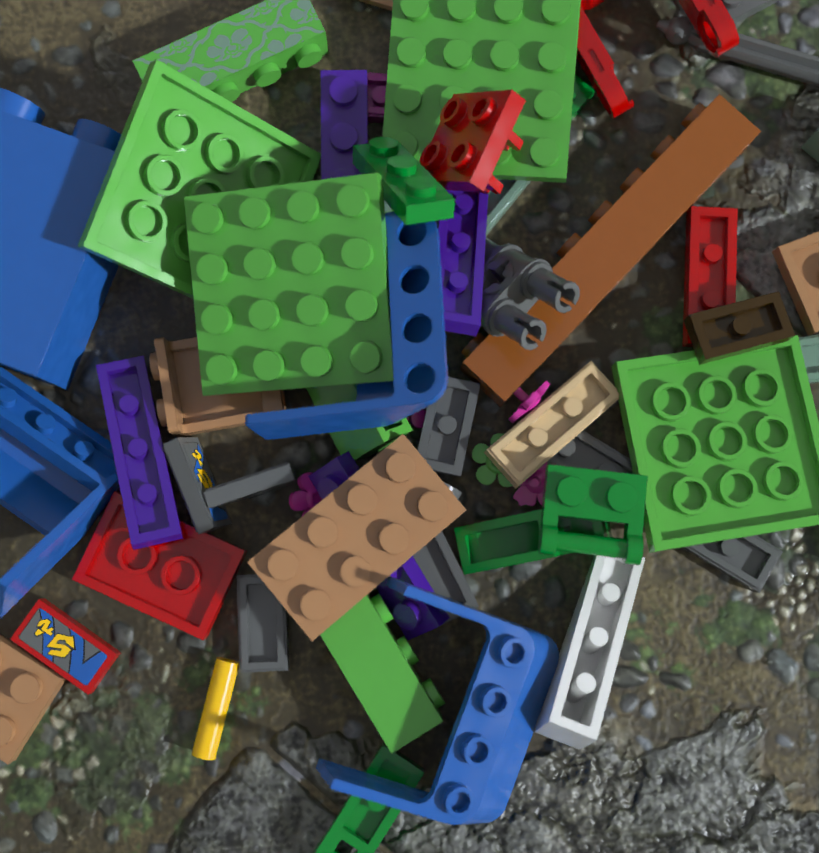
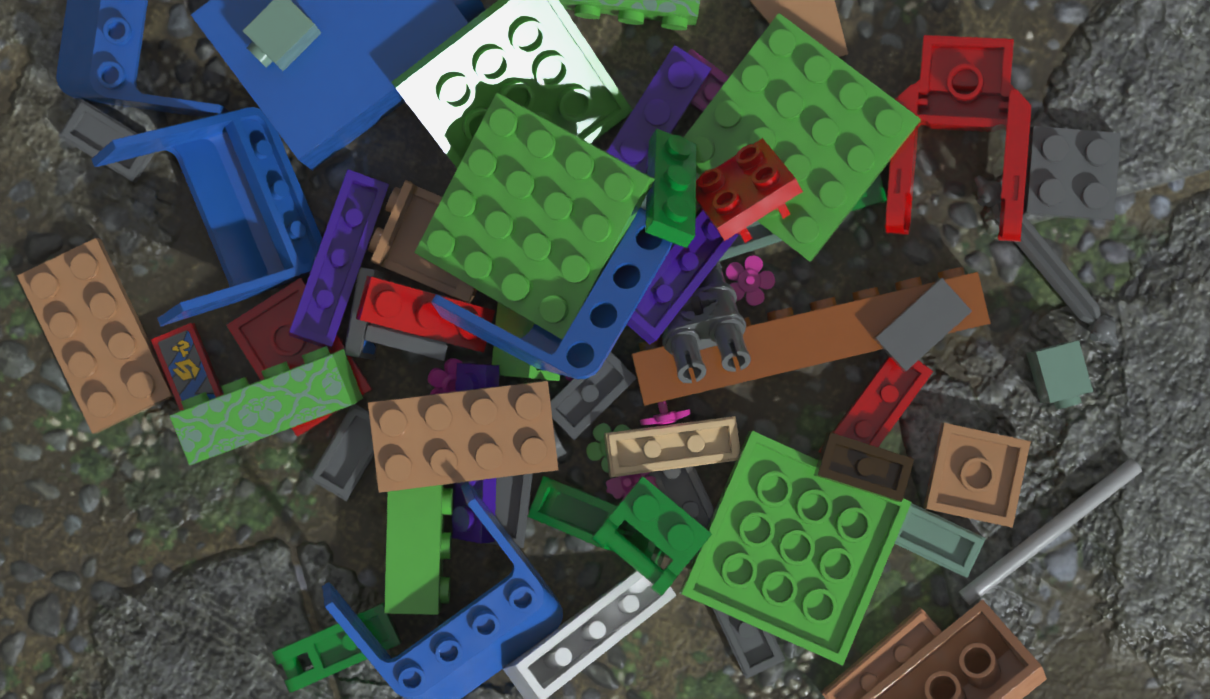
camera: 35 degrees right, 5 degrees up
yellow piece [192,657,239,760] -> none
none -> bright green brick [170,346,363,466]
none -> red plate [356,276,495,353]
none -> dark pink plant [725,255,775,306]
none -> dark grey tile [873,278,972,372]

